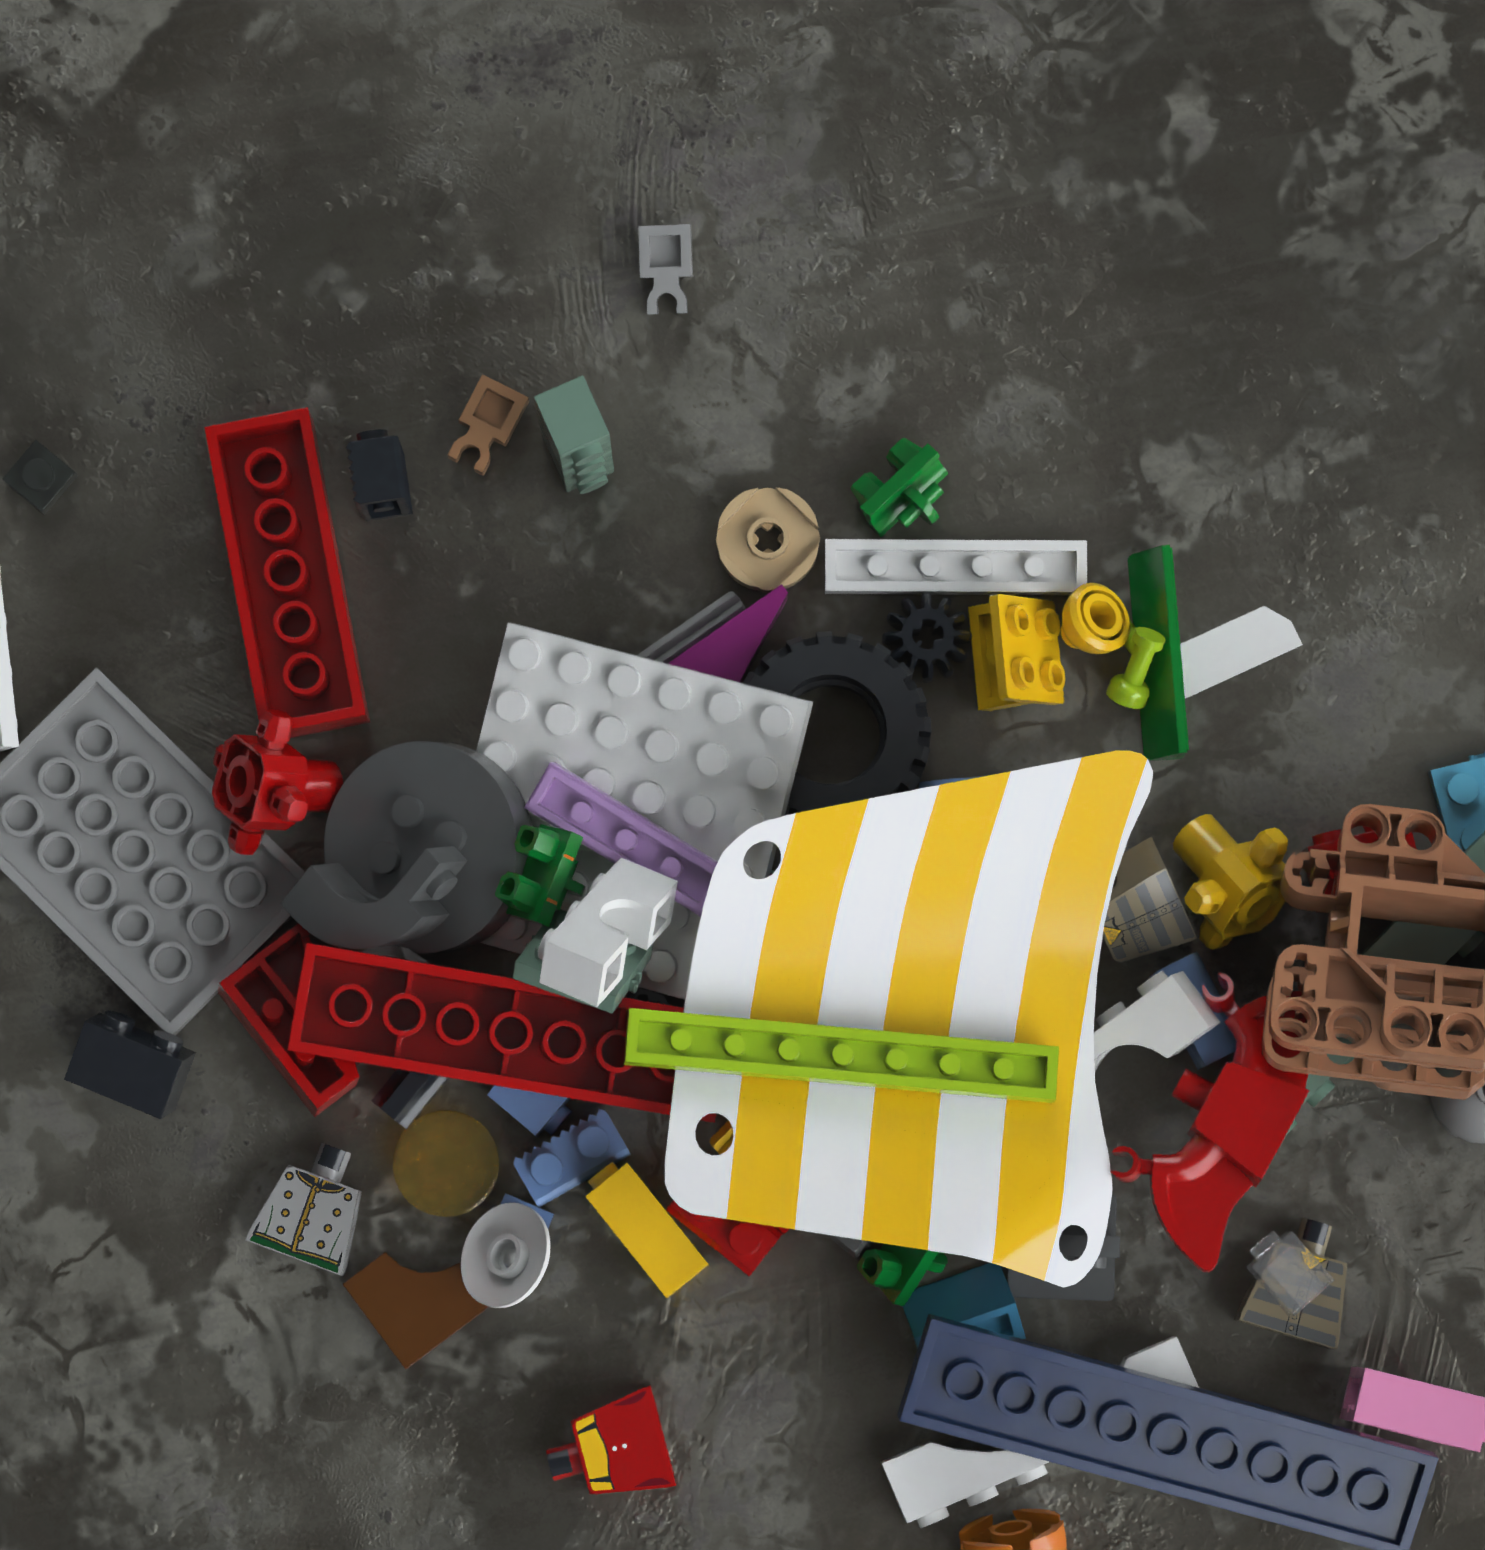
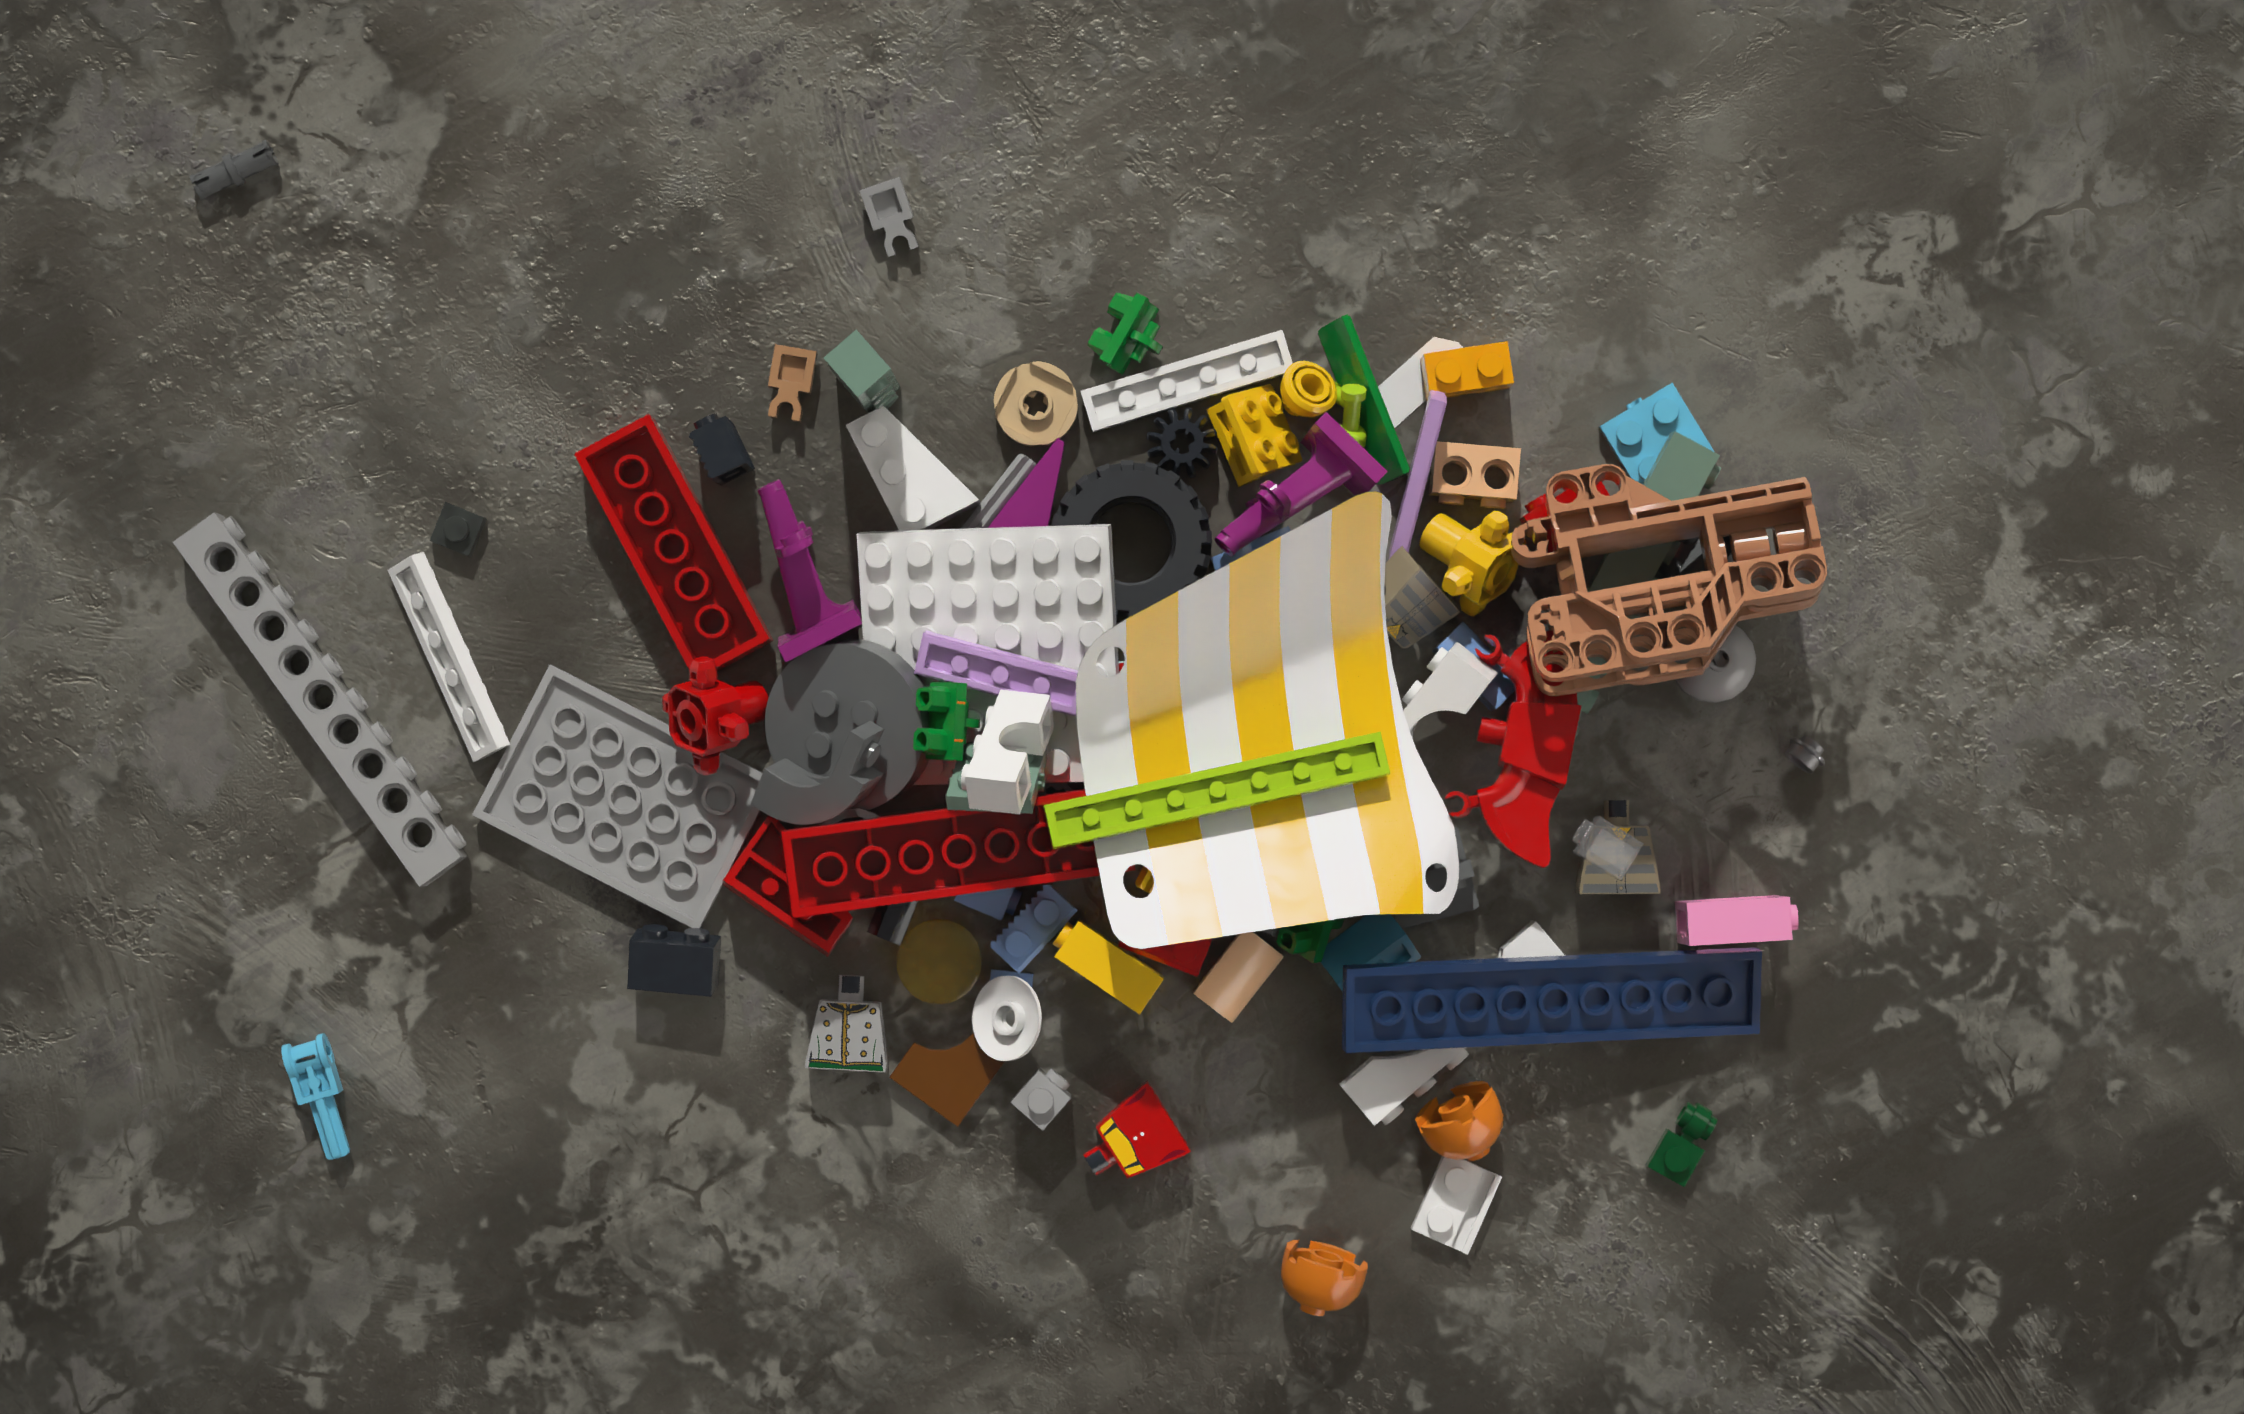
camera: 15 degrees left, 5 degrees up
none -> magenta piece [757,479,862,662]
none -> white wedge [846,406,980,531]
none -> light grey brick [1011,1067,1071,1131]
none -> light nougat brick [1193,932,1284,1023]
none -> magenta piece [1214,412,1388,557]
none -> lavender tile [1389,389,1447,559]
none -> light orange brick [1420,341,1514,401]
none -> light nougat brick [1429,441,1521,509]

